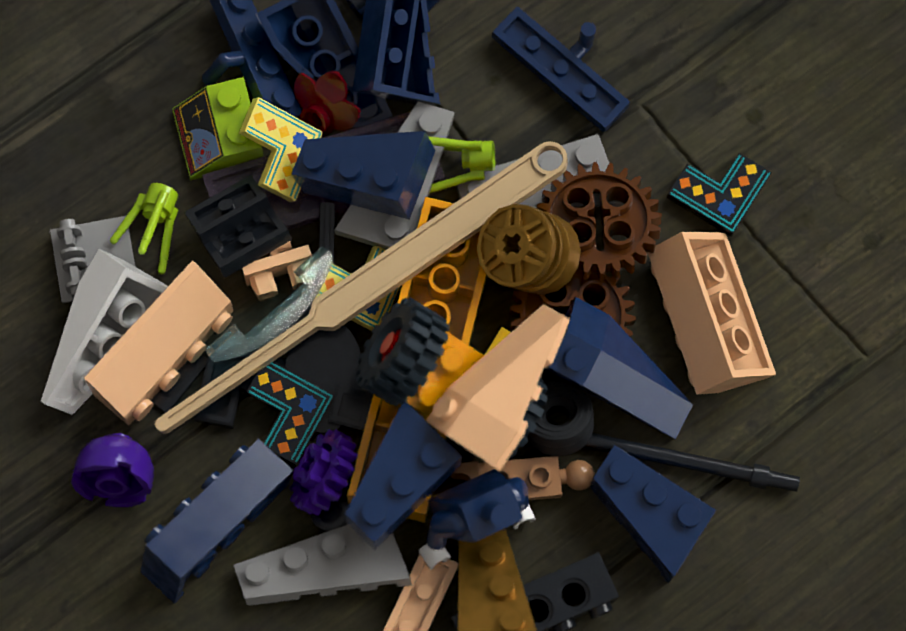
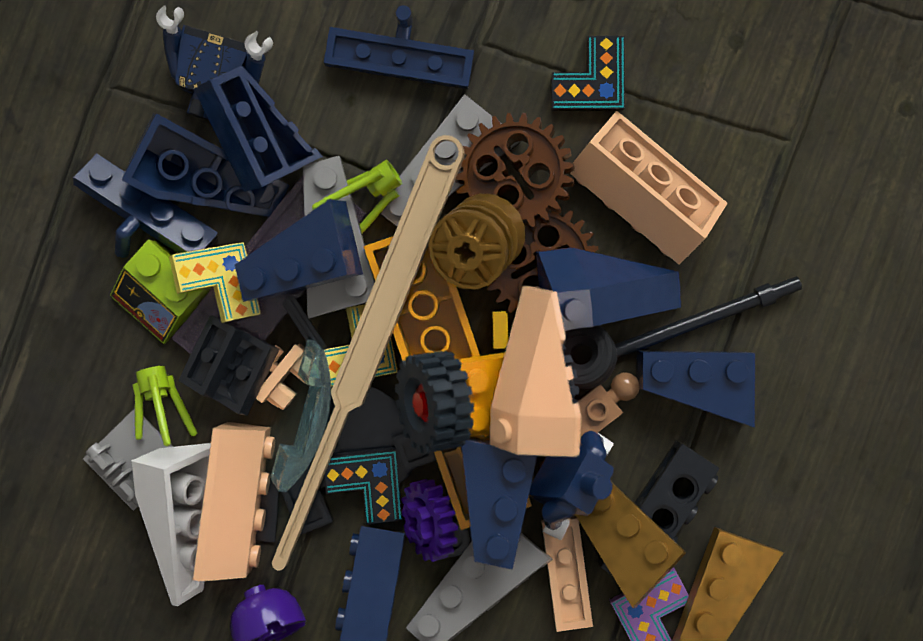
camera: 30 degrees left, 15 degrees up
dark red plate [294,71,361,137] -> none

